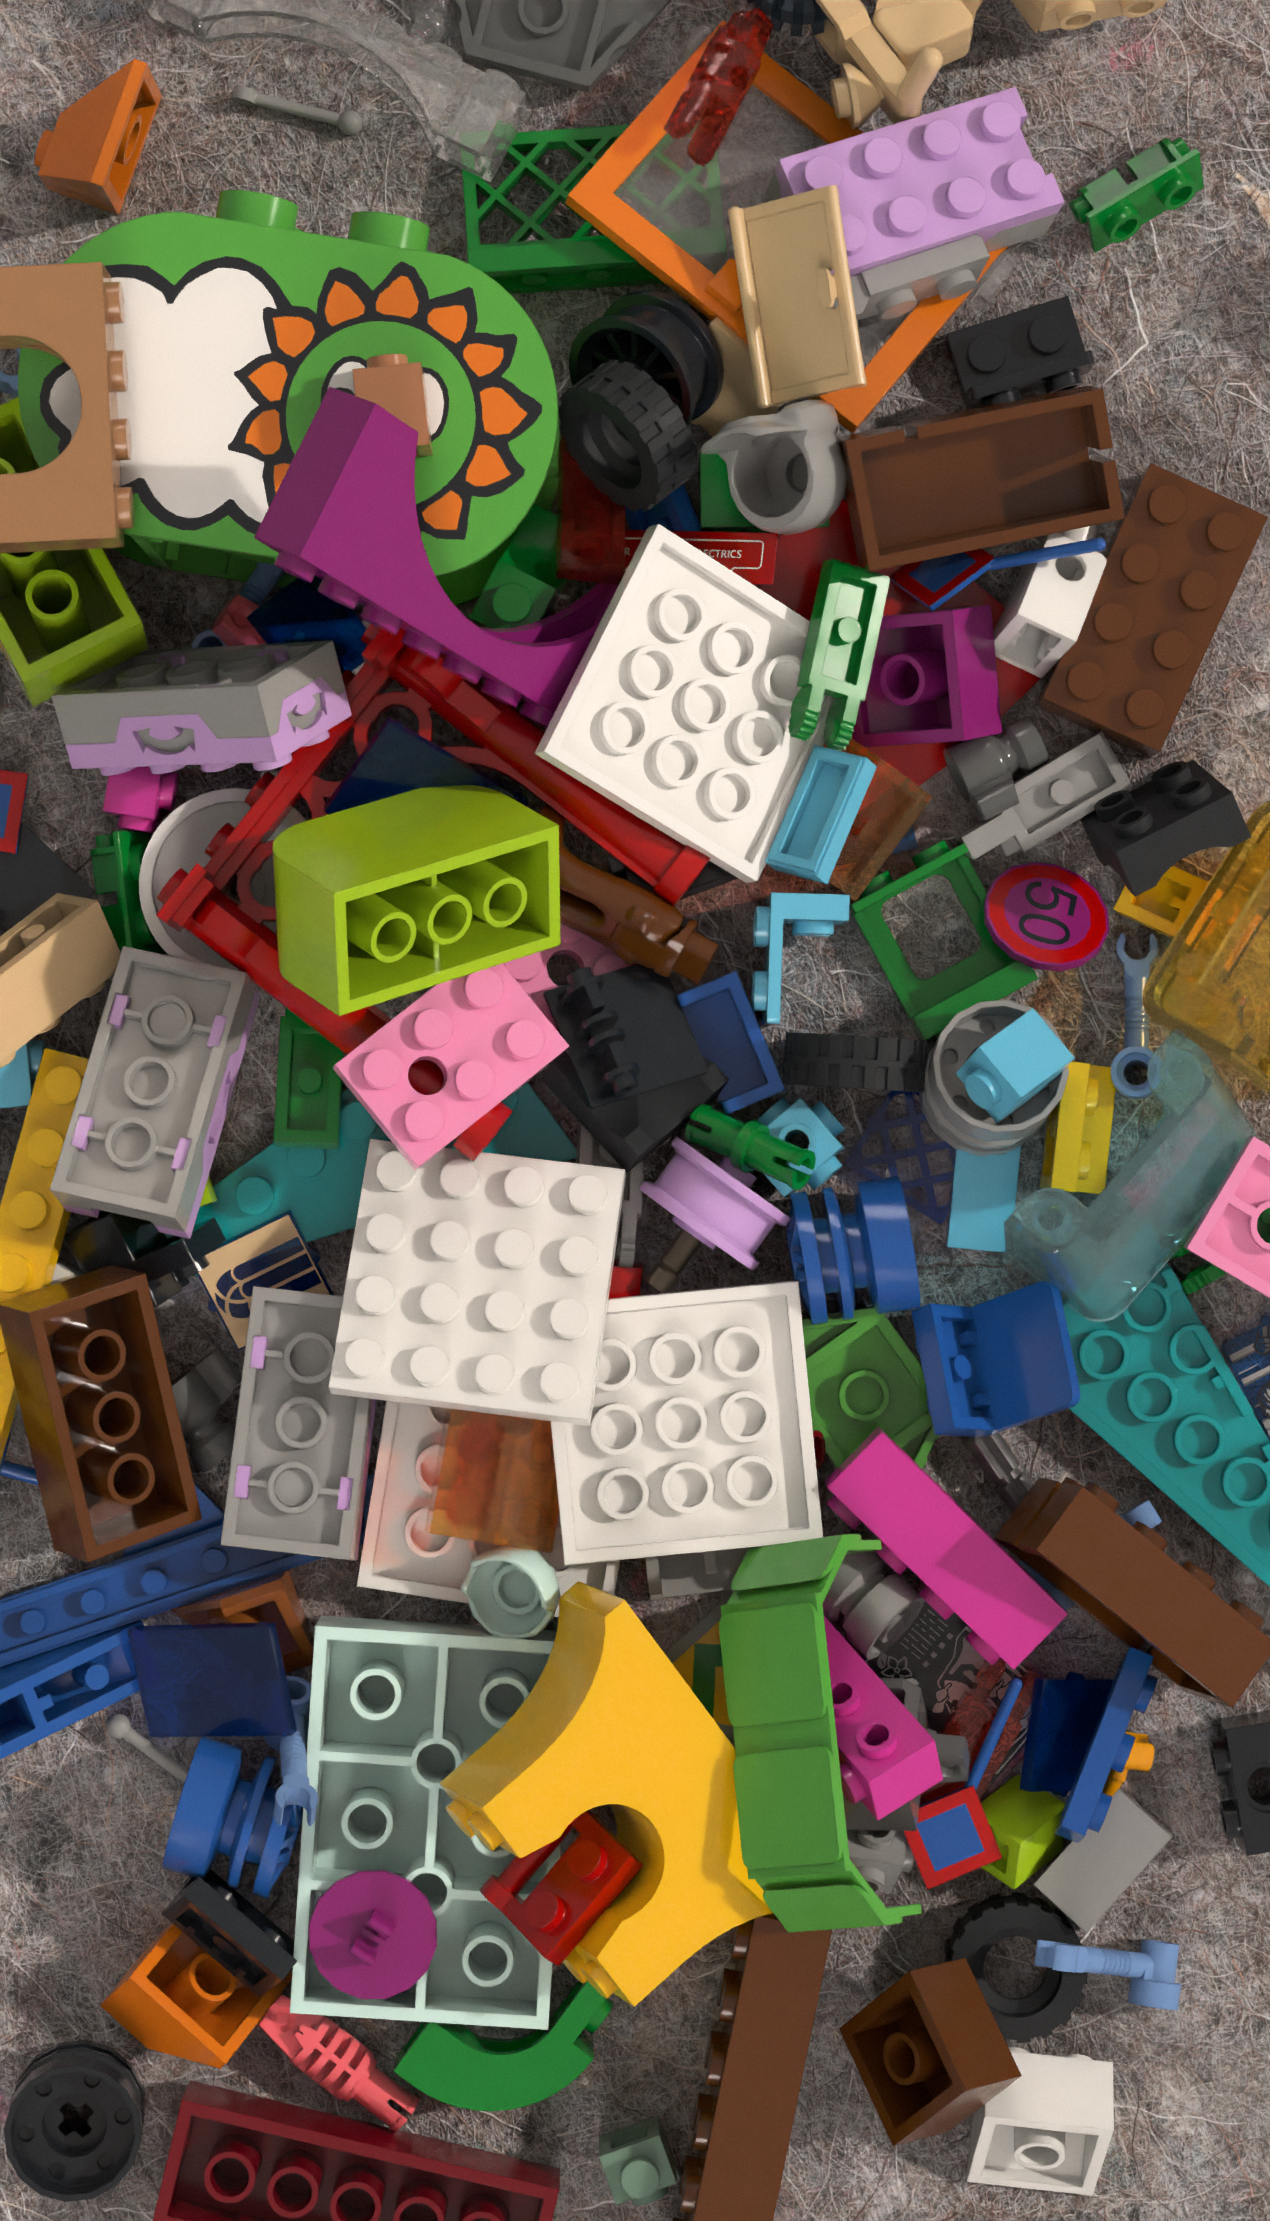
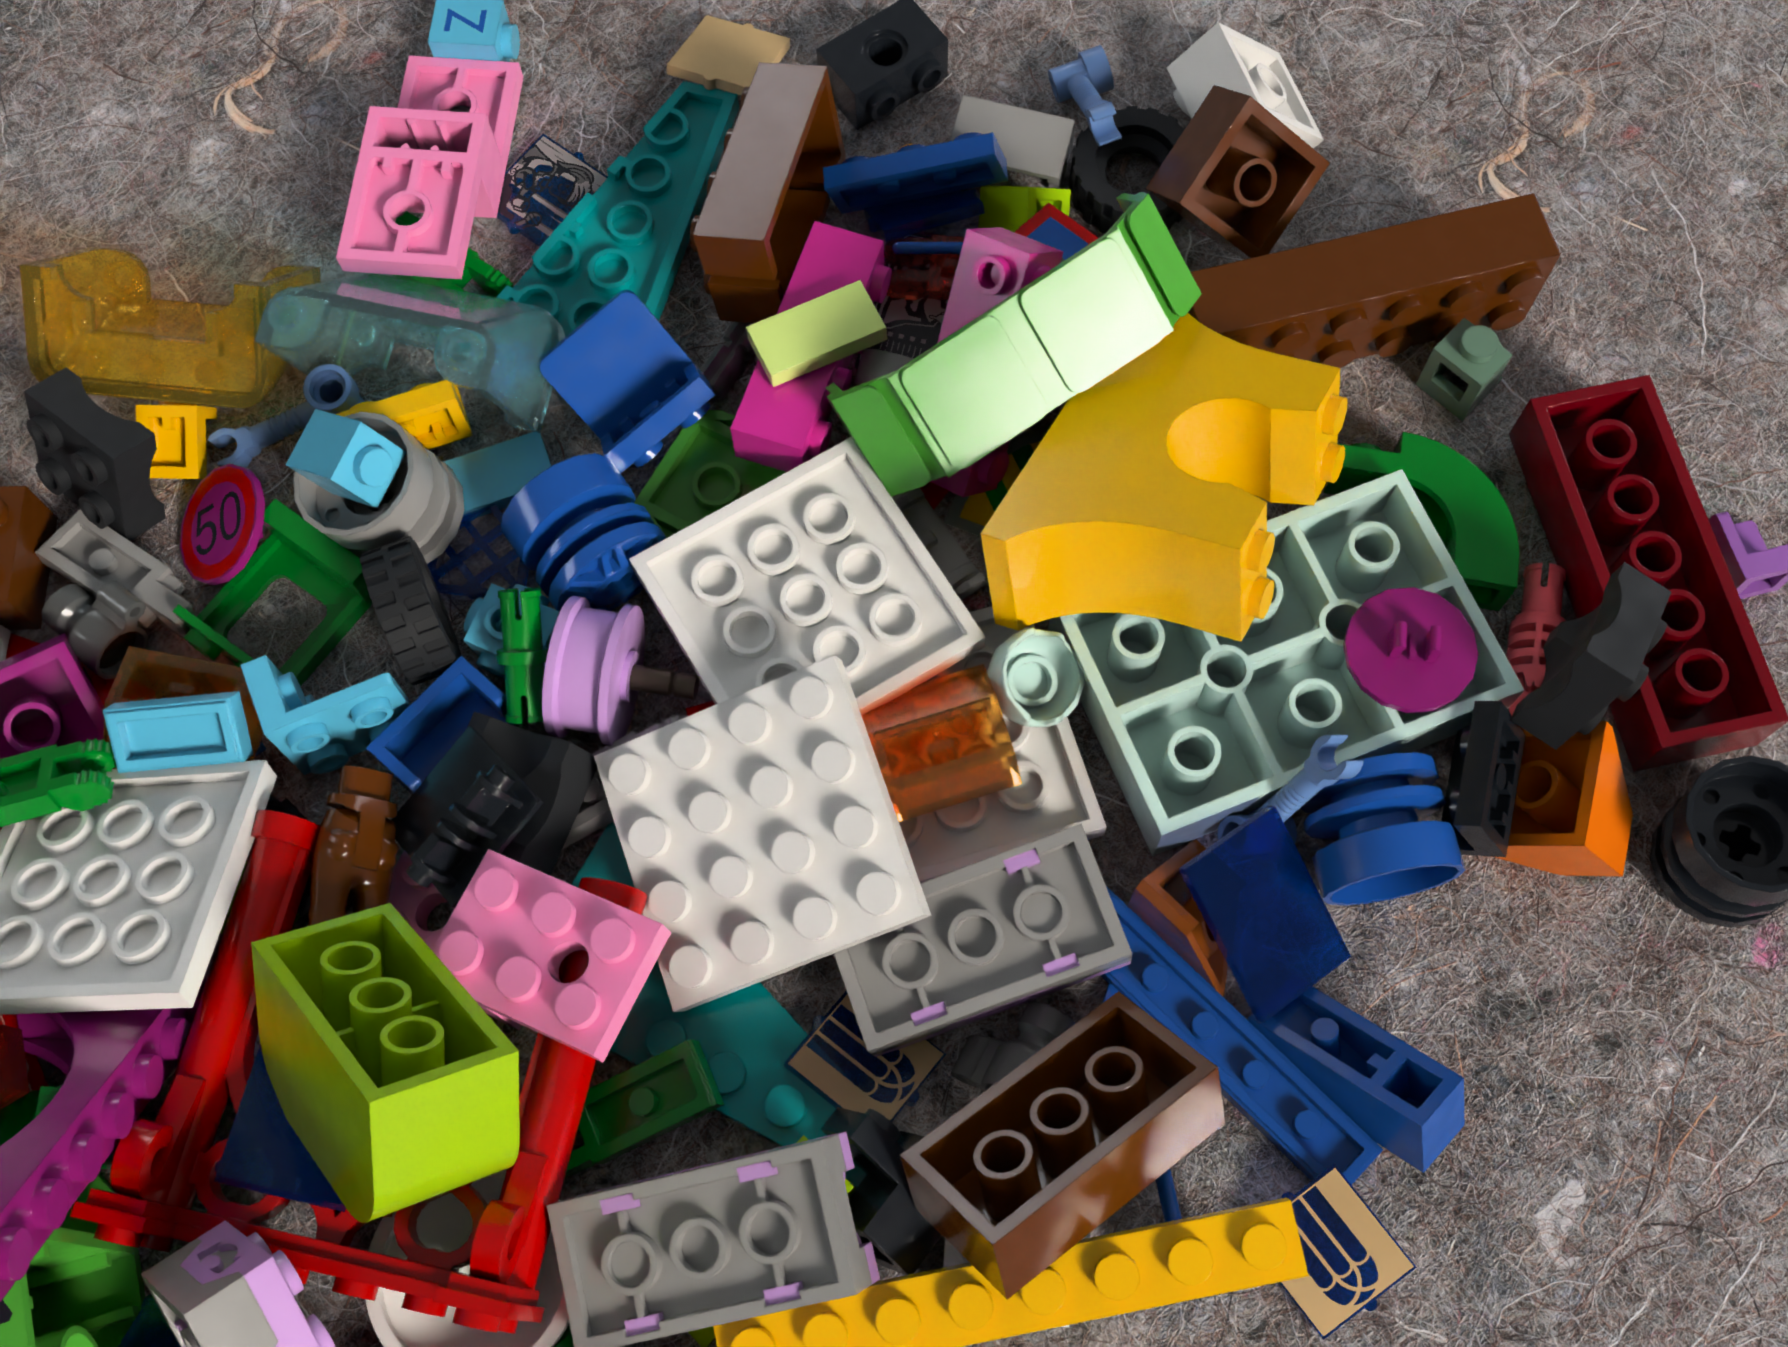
camera: 110 degrees left, 20 degrees down
light grey hinge [106,1713,189,1783] -> none
red plate [479,1810,643,1966] -> none
none -> yellowish green tile [746,280,887,387]
none -> black brick [1511,562,1671,750]

